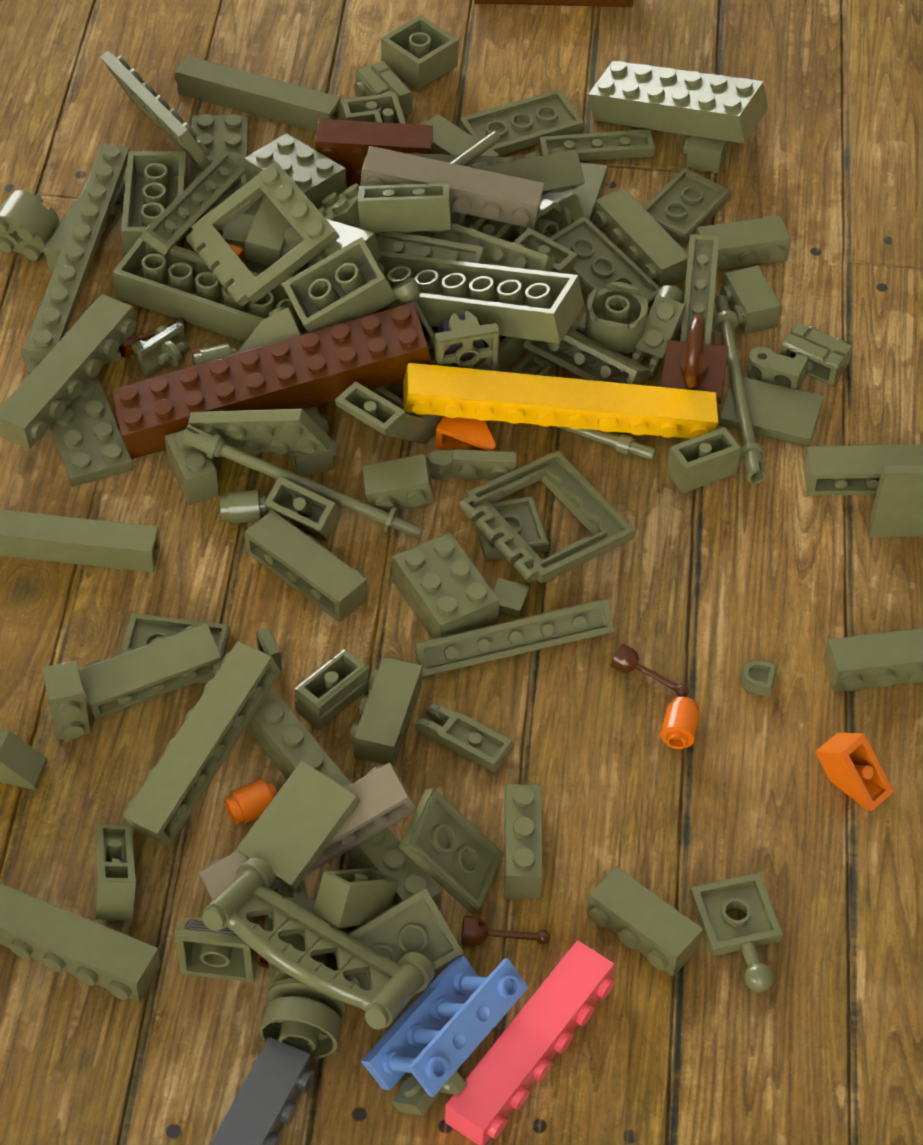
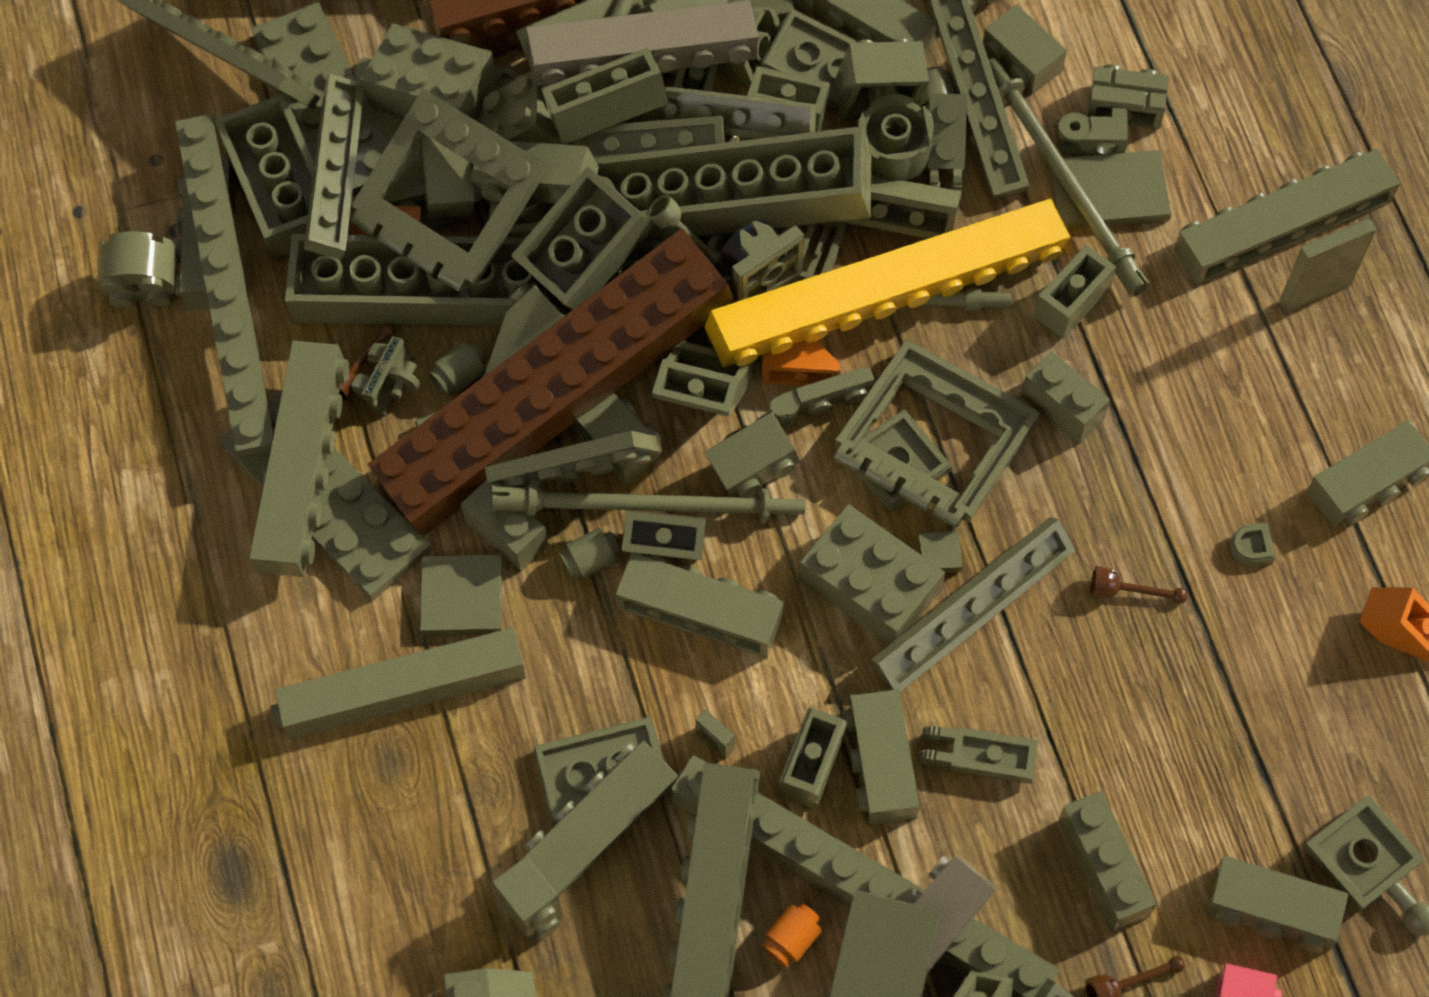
camera: 20 degrees left, 15 degrees up
olive tile [398,788,504,913] -> none
reddish brown tile [660,314,729,404] -> none
orange brick [660,697,700,749] -> none
none -> olive tile [420,555,503,636]
none -> olive brick [834,39,929,119]
none -> olive brick [1021,351,1110,444]

